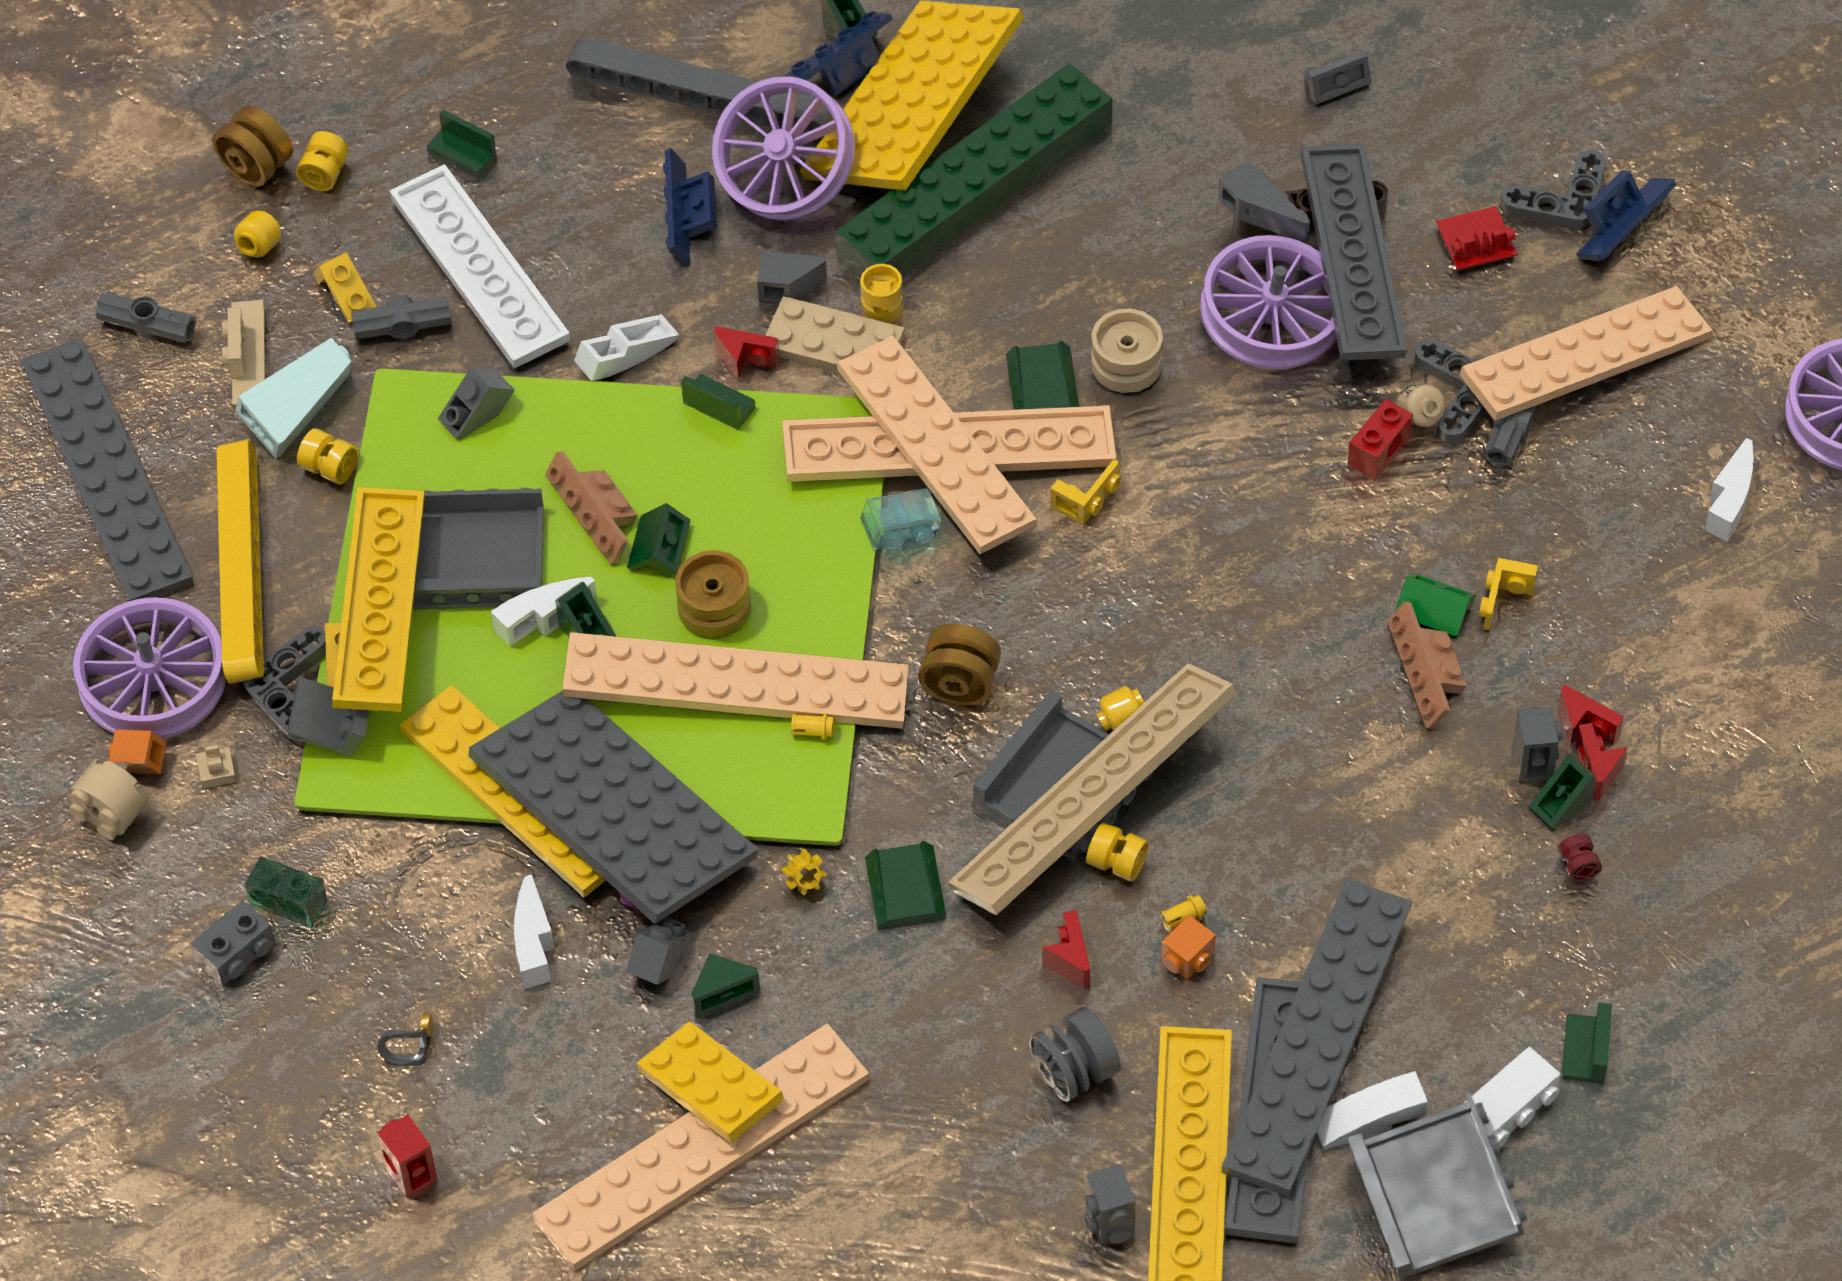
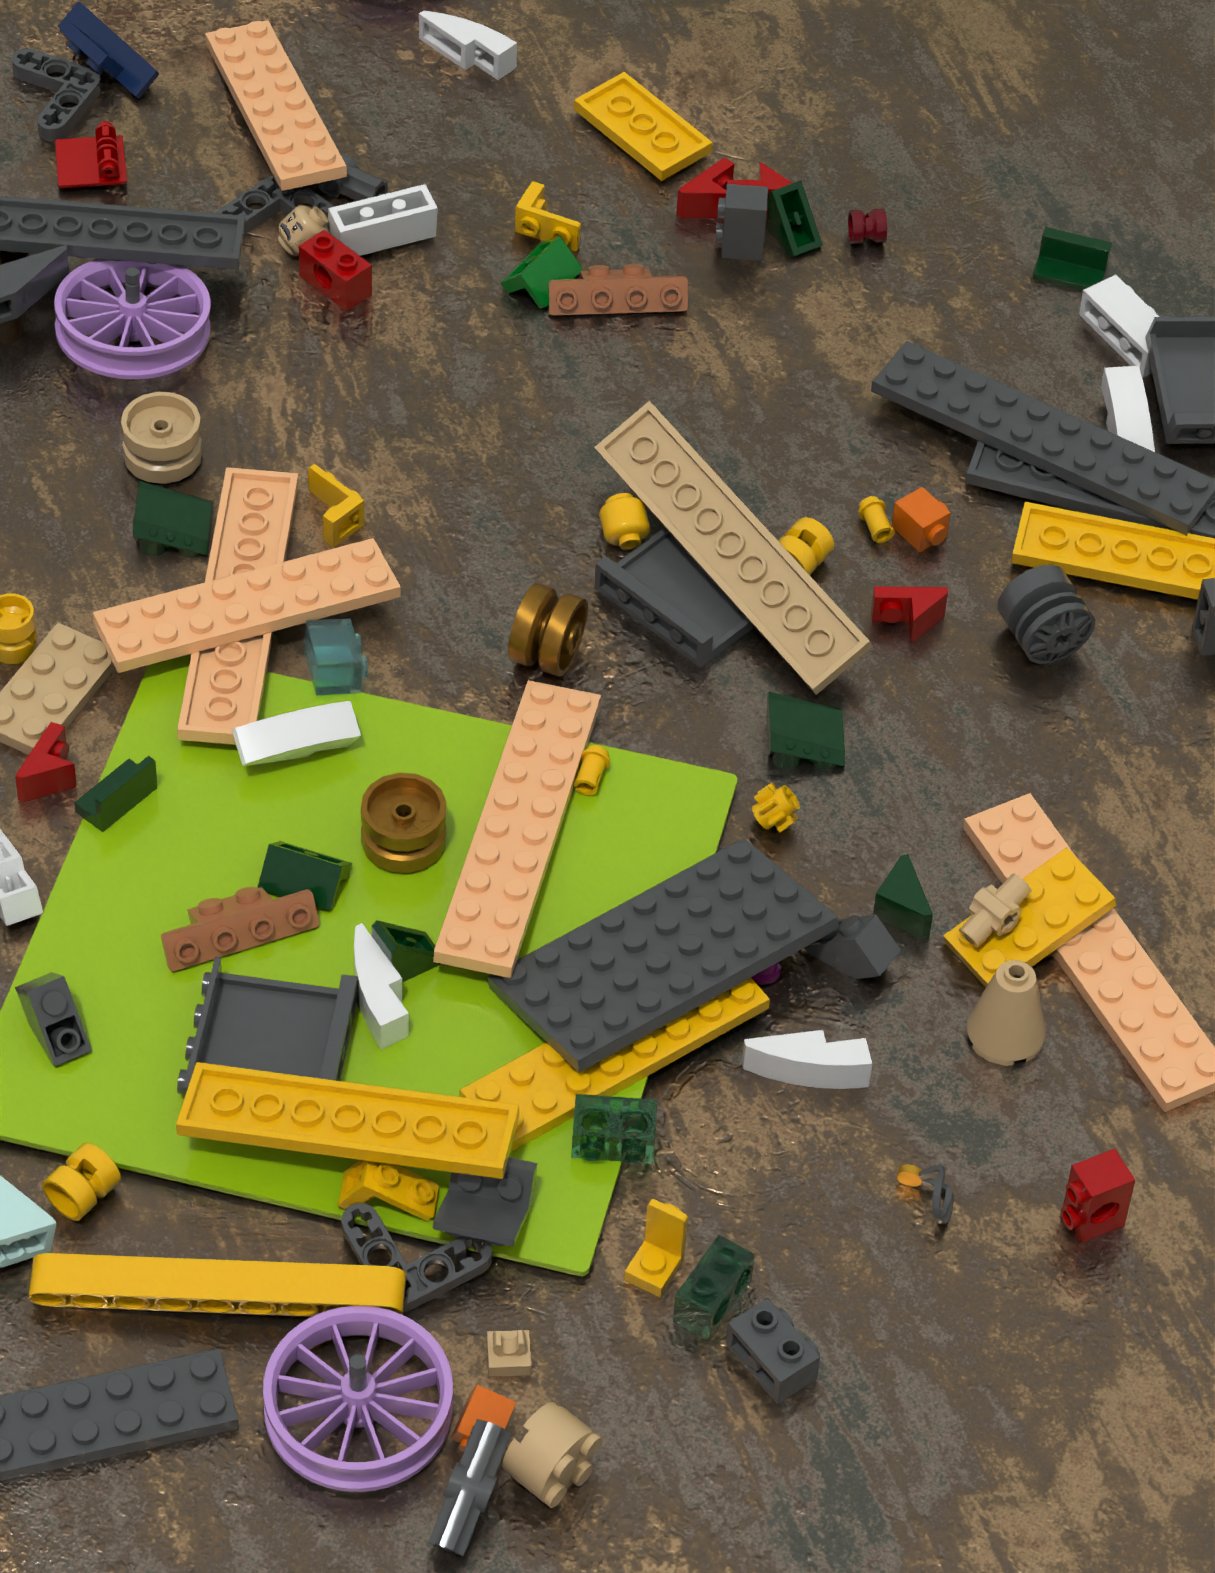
camera: 85 degrees left, 5 degrees down
none -> white slope [232,701,361,766]
none -> white brick [328,184,438,256]
none -> dark grey piece [428,1419,512,1557]
none -> clear green brick [571,1094,658,1164]
none -> yellow plate [574,72,713,181]
none -> yellow bracket [624,1199,688,1298]
none -> tan axle [959,873,1032,947]
none -> tan cone [966,960,1046,1066]

